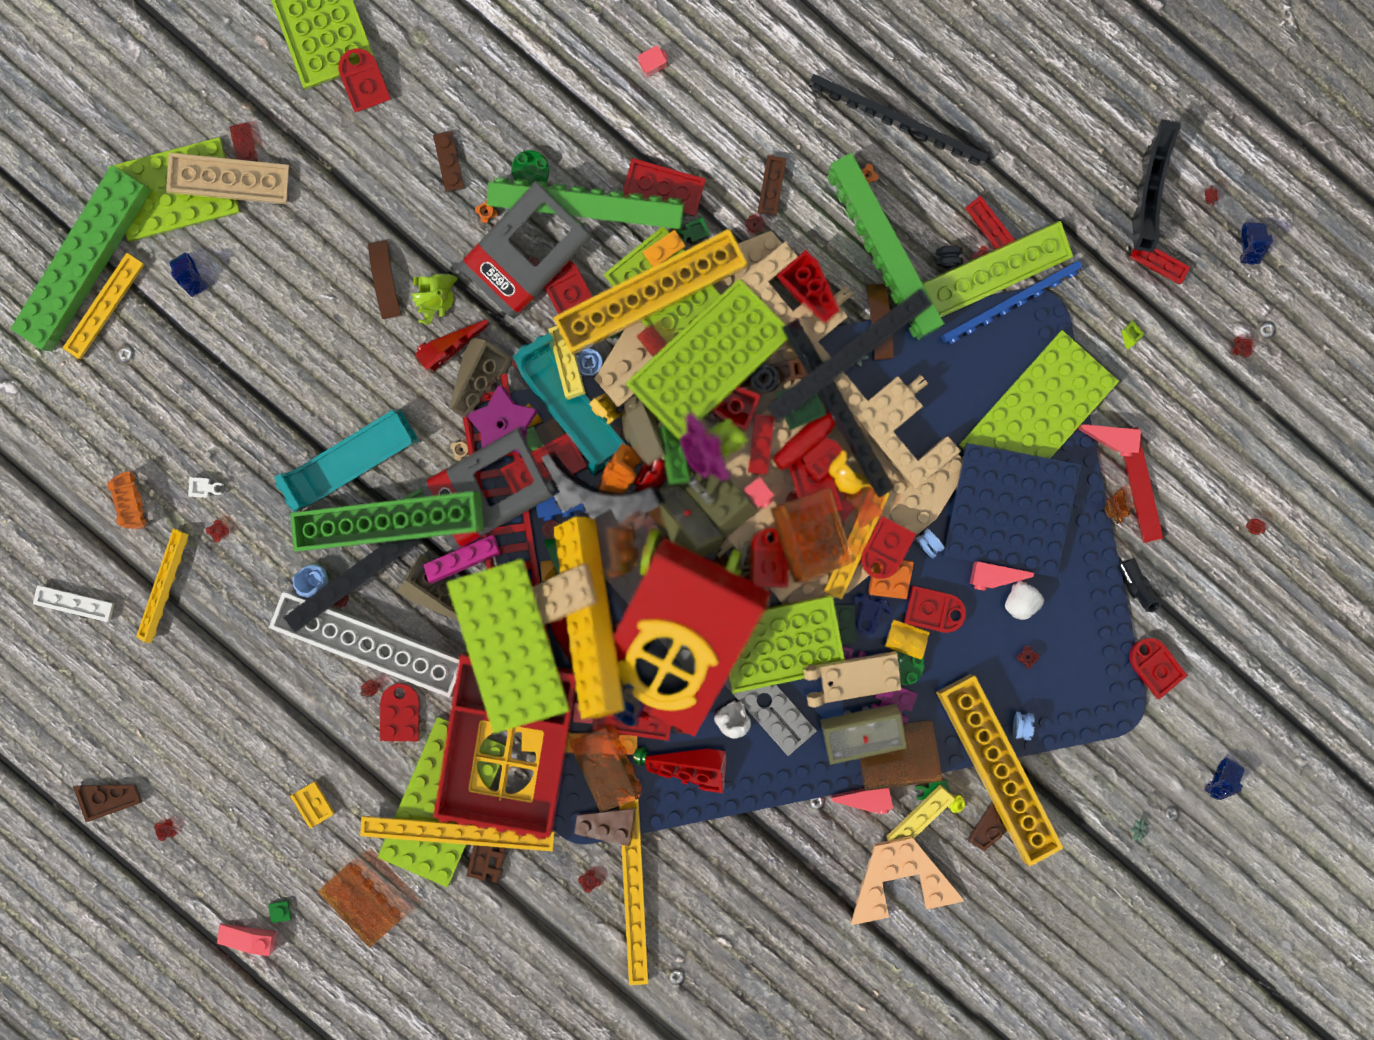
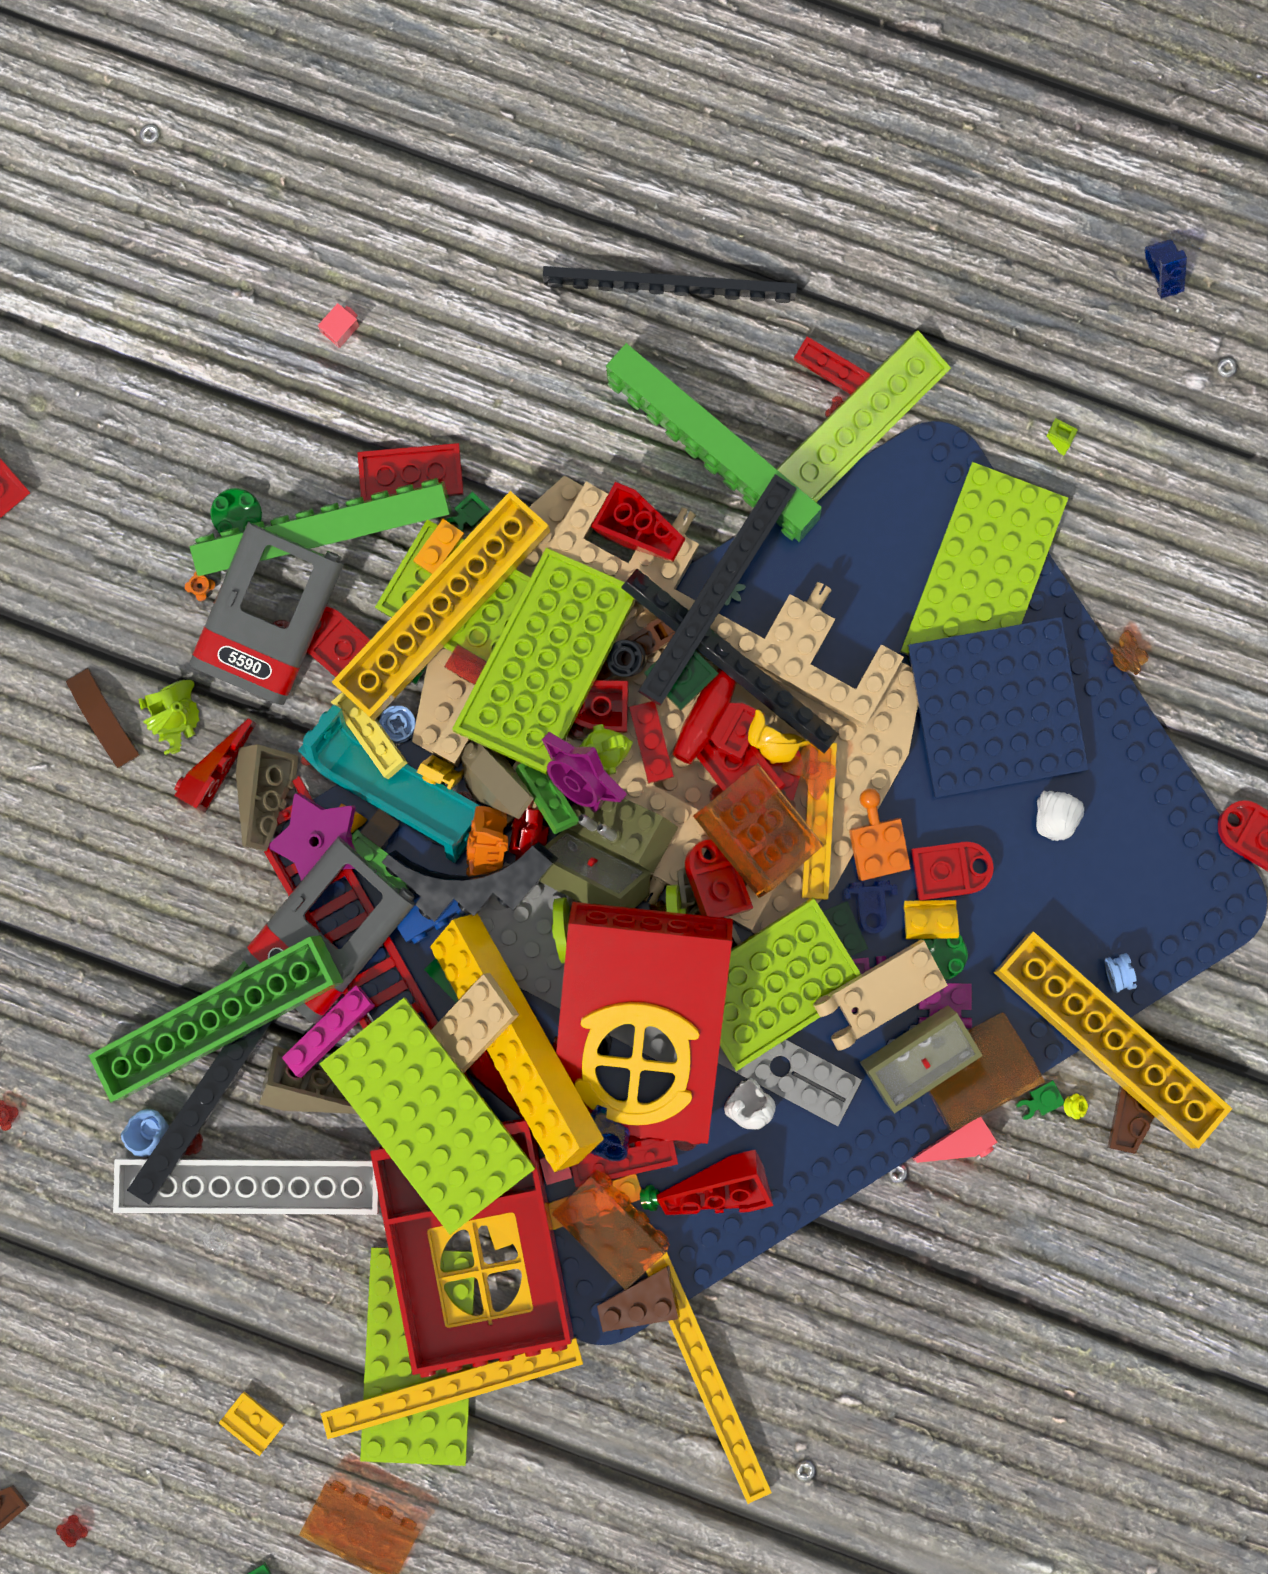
camera: 20 degrees left, 5 degrees down
teal panel [274,409,420,513] -> none
clear red plate [361,679,380,697] -> none
red plate [380,683,420,741] -> none
reddish brown plate [433,131,465,193] -> none
tan plate [450,439,469,461] -> none
reddish brown plate [466,845,508,883] -> none
red plate [500,433,587,494] -> none
light orange slope [541,560,558,581] -> none
clear red plate [542,520,560,539] -> none
clear red plate [578,870,601,893] -> none
clear orange bracket [602,525,639,577] -> none
coral brick [743,477,774,508] -> none
clear red plate [745,215,764,234] -> none
reddish brown plate [757,155,787,217] -> none
light nougat wing [850,836,964,925] -> none
orange plate [861,164,879,184] -> none
red plate [861,516,917,579] -> none
reddish brown slope [866,283,894,360] -> none
light yellow plate [886,785,955,841] -> none
light blue wheel [915,528,945,559] -> none
black wheel [936,246,963,268] -> none
blue plate [941,260,1083,344] -> none
coral slope [969,561,1034,591] -> none
clear red plate [1016,646,1040,669] -> none
coral slope [1078,424,1141,457] -> none
black piece [1119,558,1161,613] -> none
red tile [1123,427,1163,543] -> none
red plate [1129,248,1190,285] -> none
black arch [1132,119,1181,253] -> none
clear red plate [1205,185,1218,206] -> none
clear red plate [1232,337,1253,357] -> none

